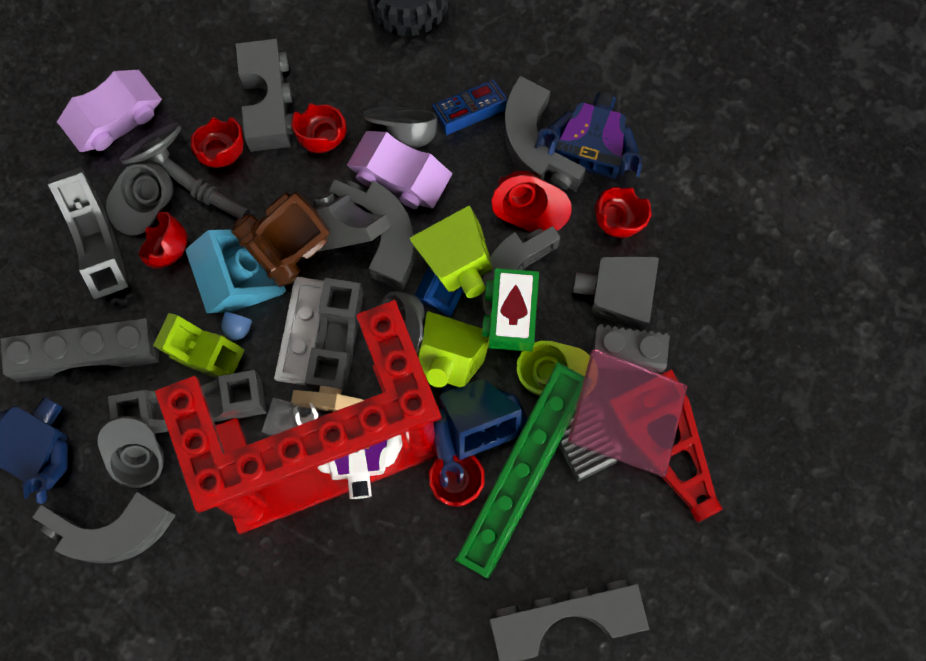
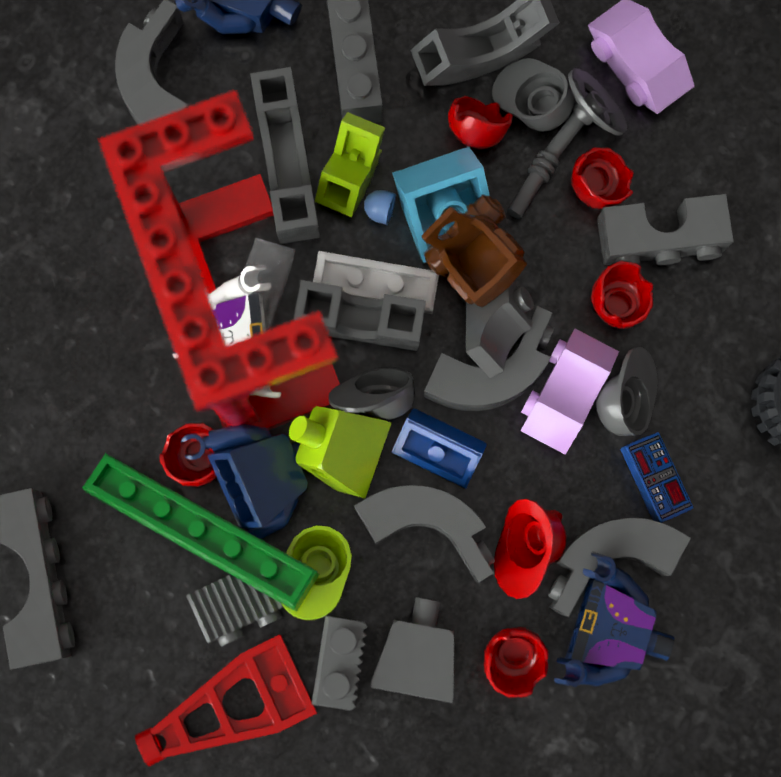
camera: 90 degrees right, 5 degrees up
dark grey cap [97,416,164,488] -> none
tan plate [291,386,363,412] -> none
lime torso [410,205,493,298] -> none
brick [482,268,539,352] -> none
clear pink piece [568,349,687,477] -> none

